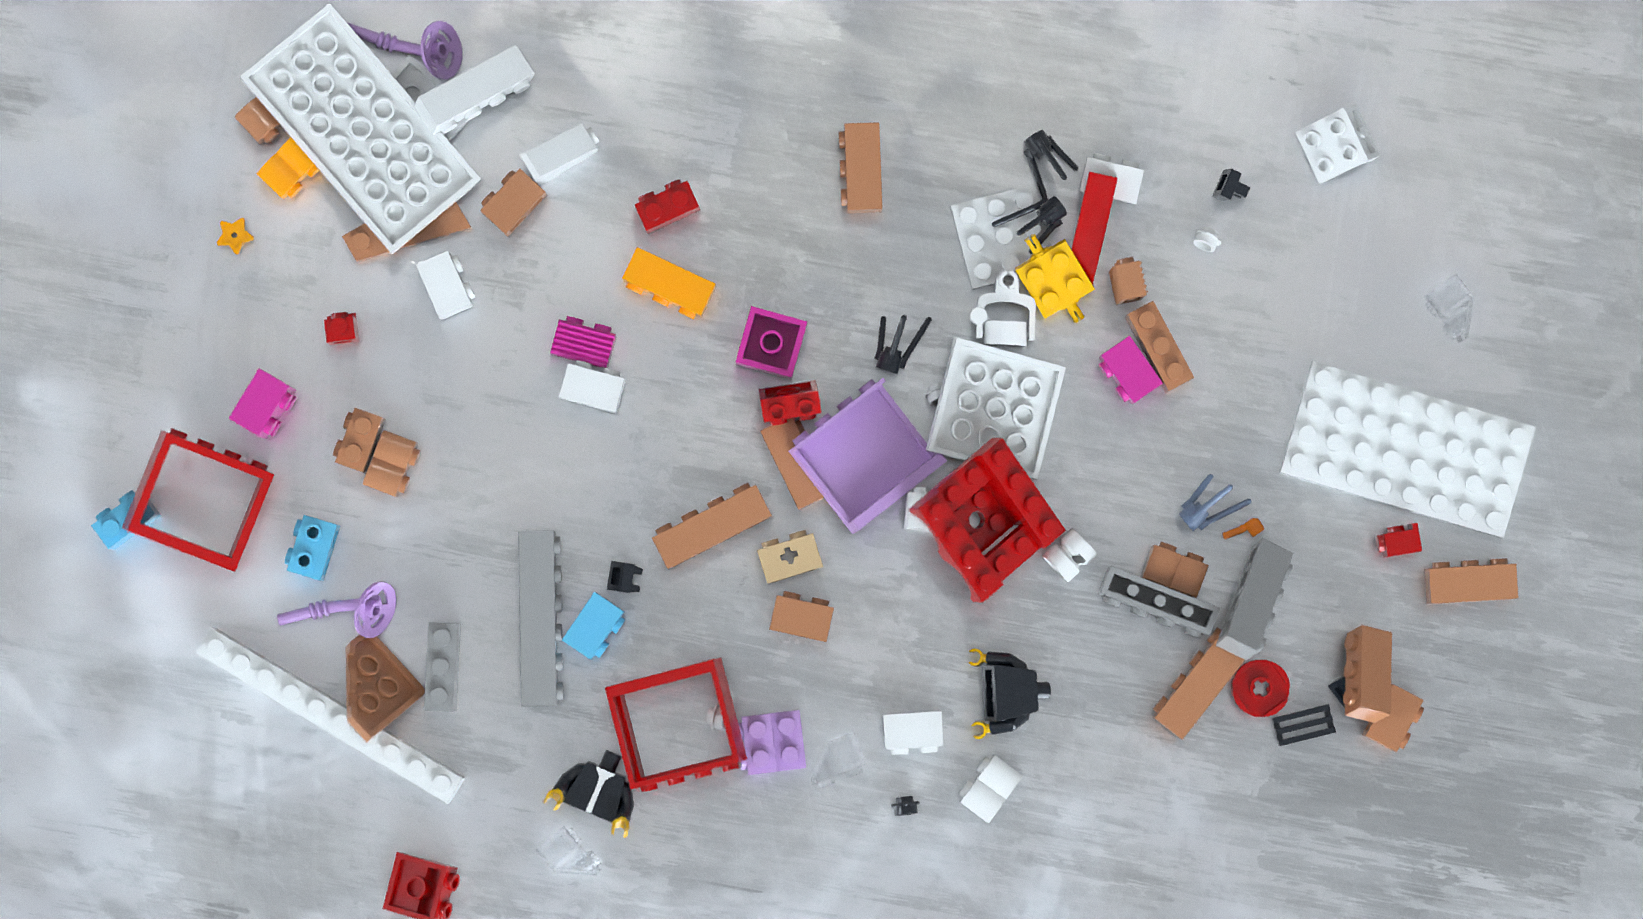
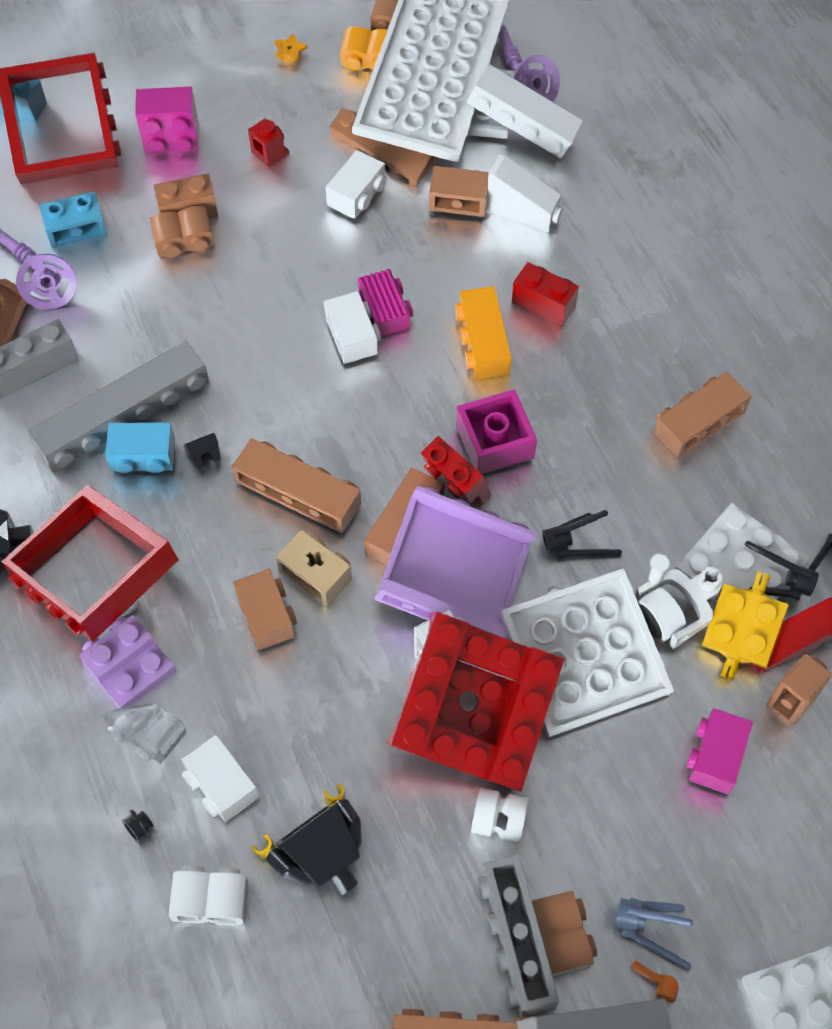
camera: 60 degrees right, 25 degrees down
nougat brick [1125,301,1194,393] -> none

